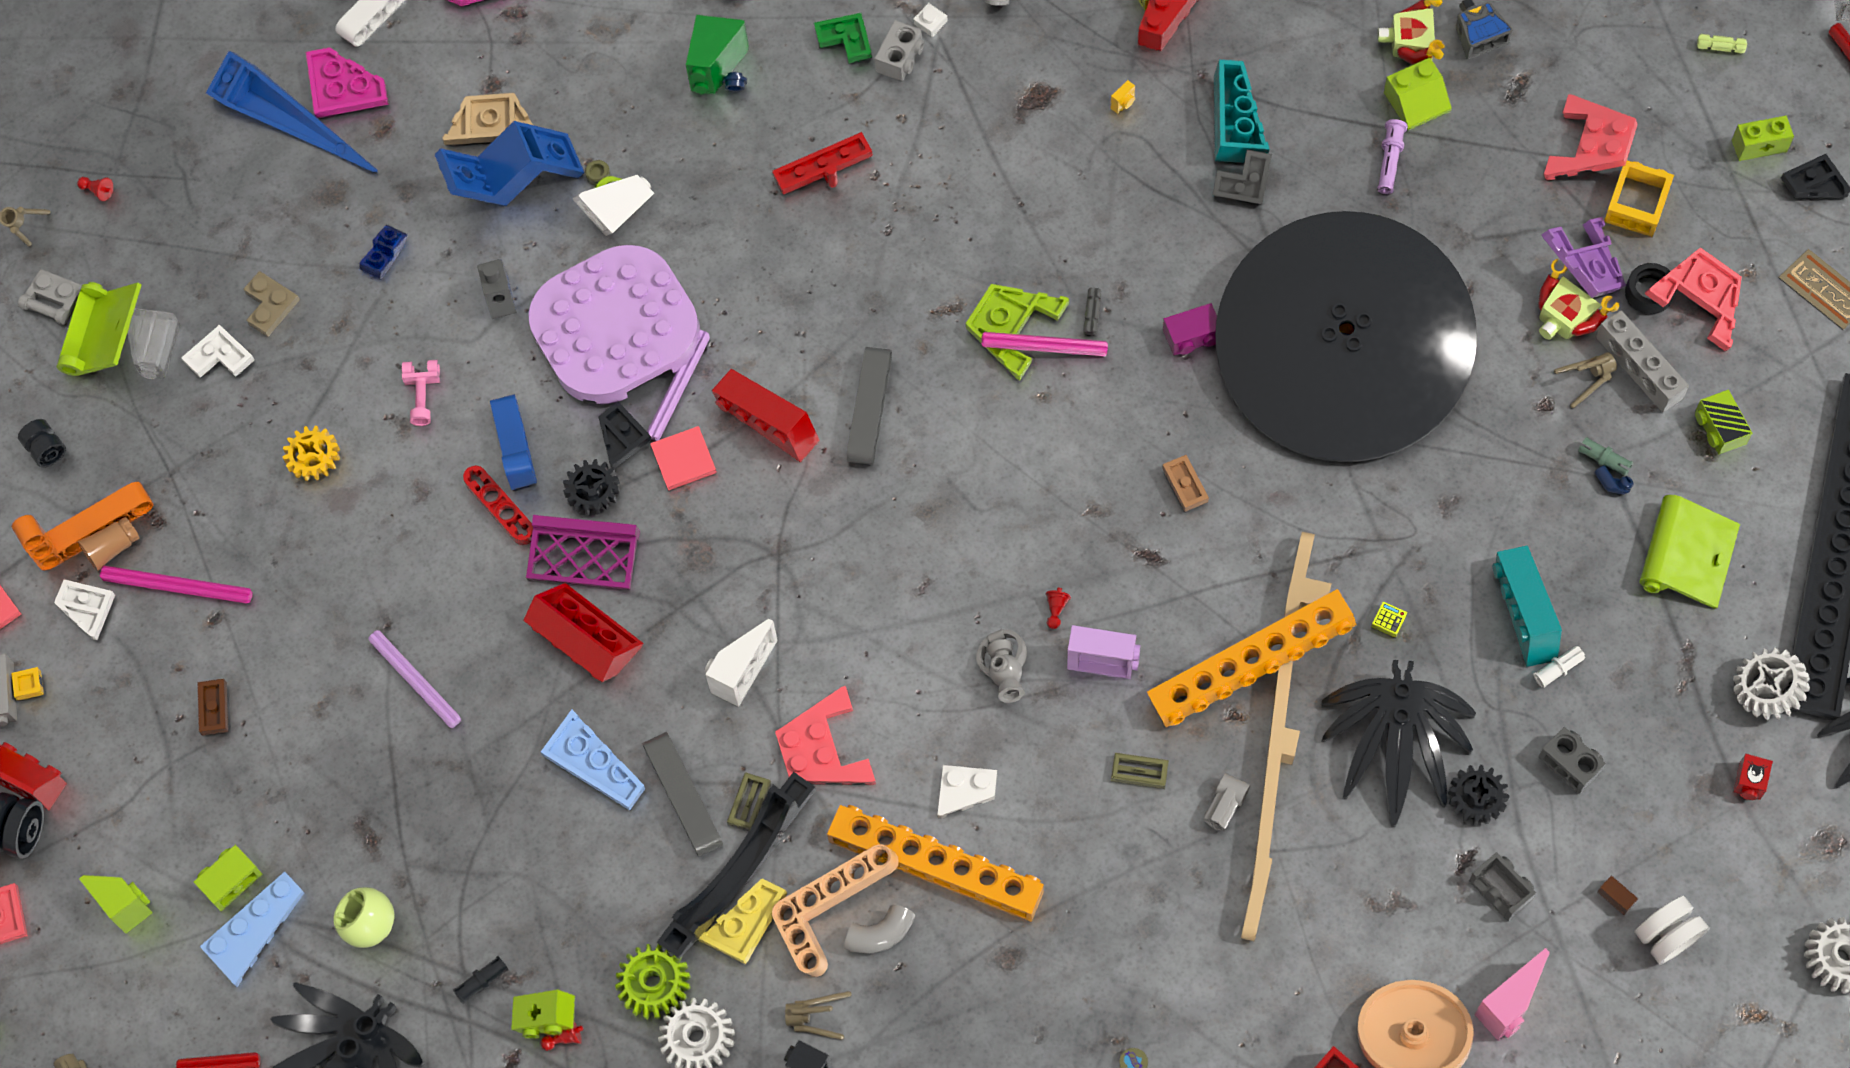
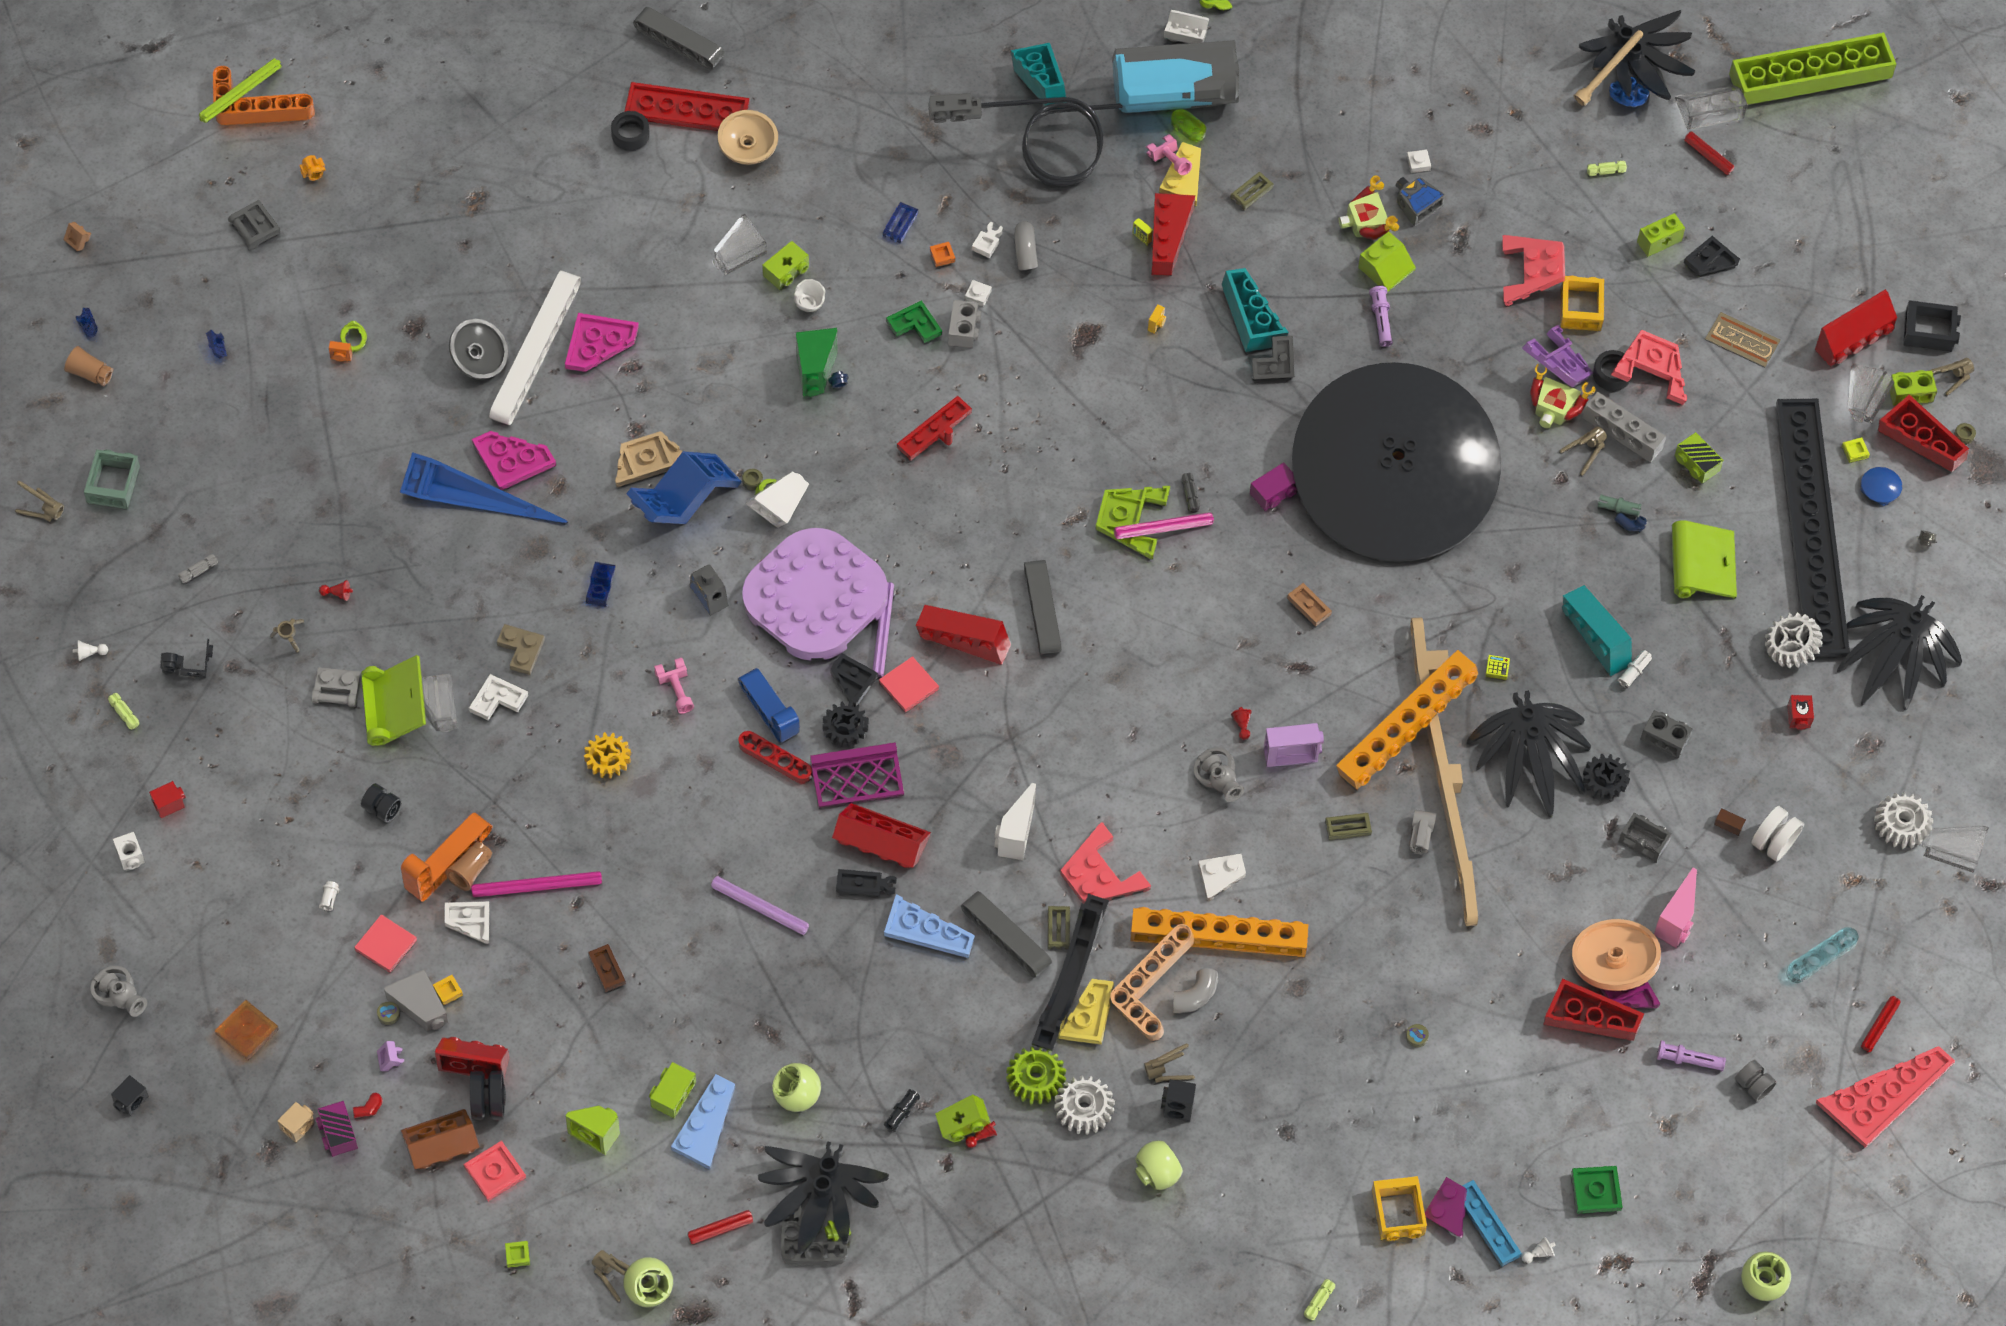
camera: 25 degrees left, 5 degrees down
none -> black plate [836,869,897,896]

